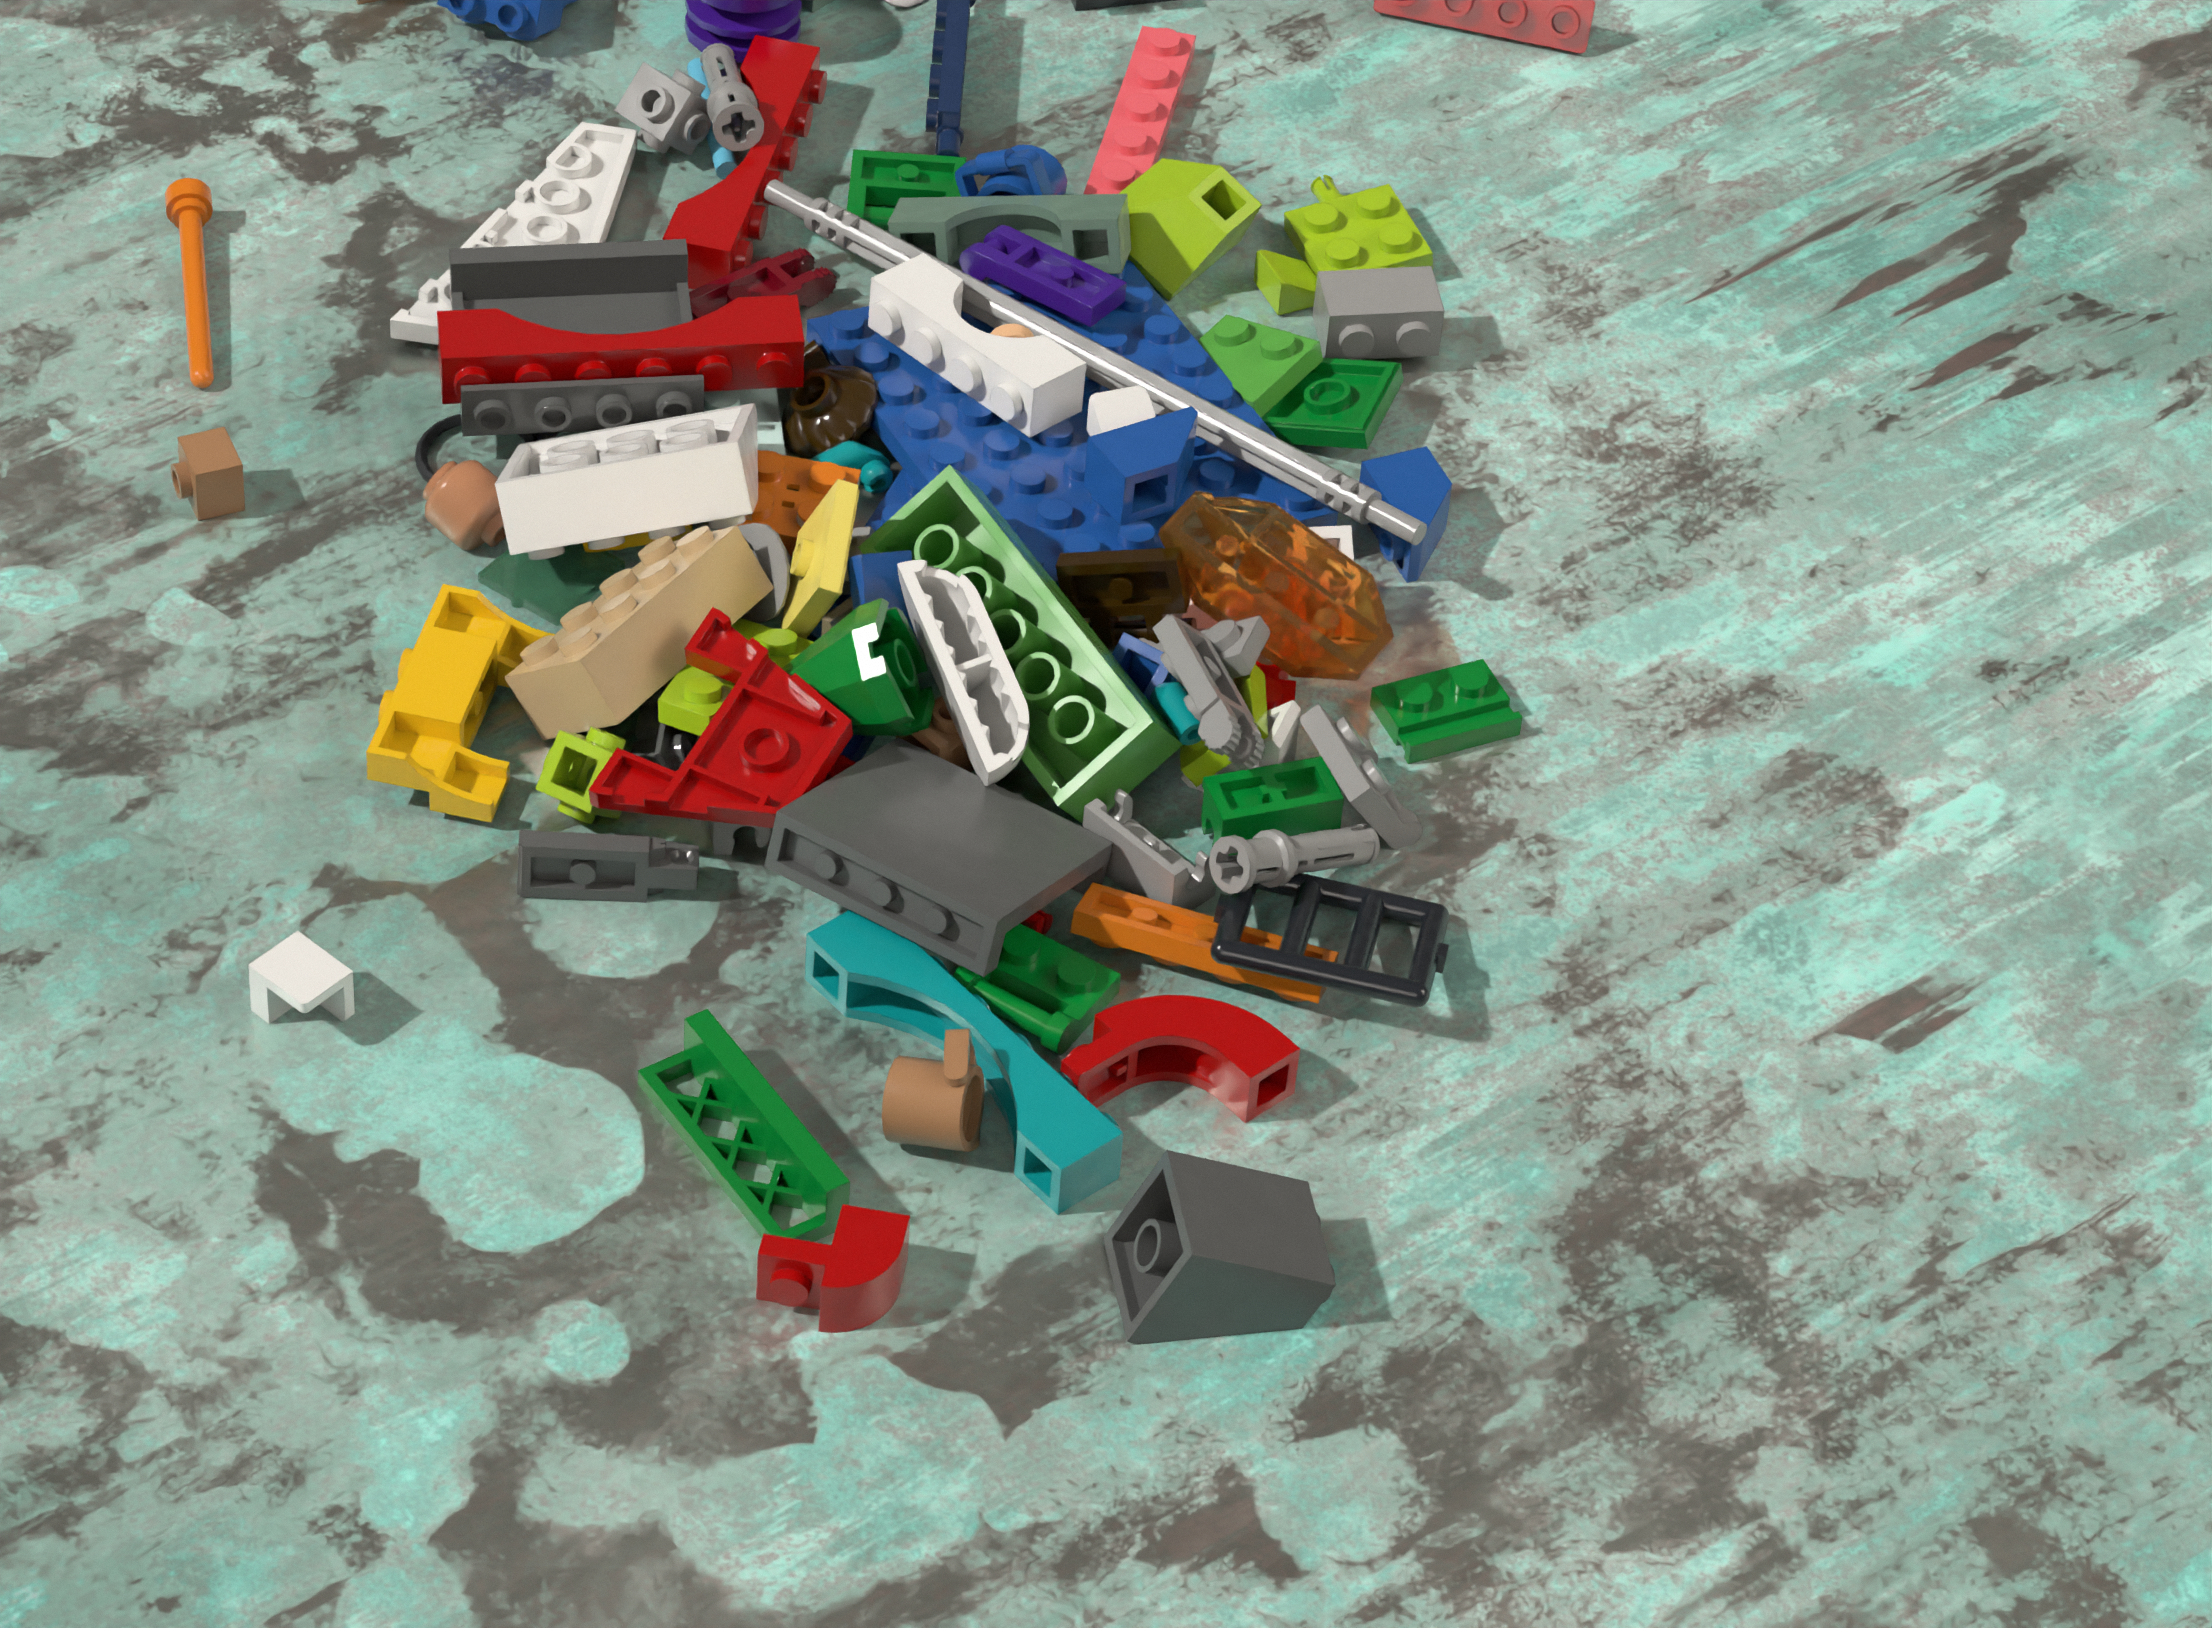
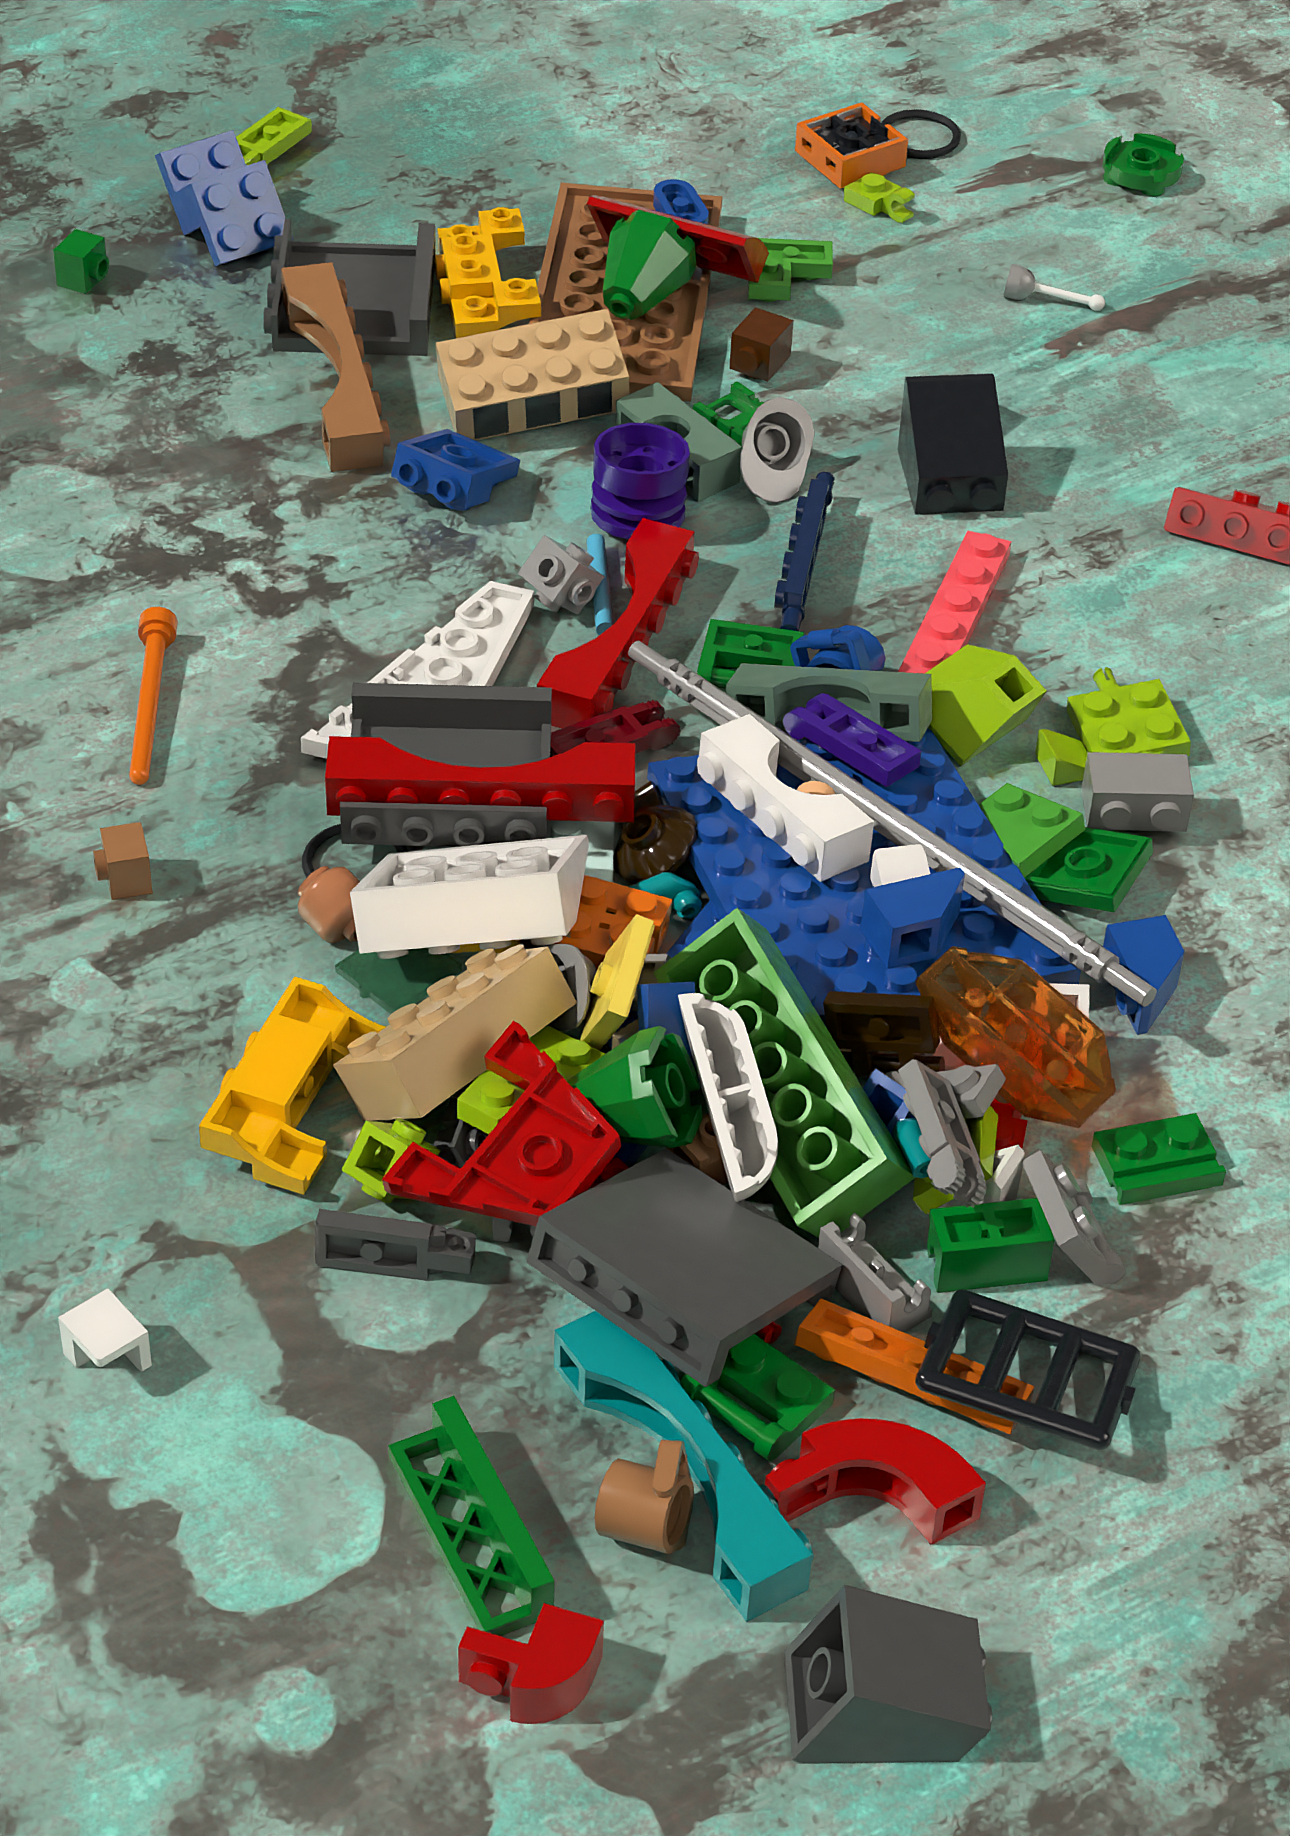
camera: 10 degrees right, 0 degrees up
light grey pin [700,43,764,151] -> none
light grey pin [1209,823,1380,894] -> none

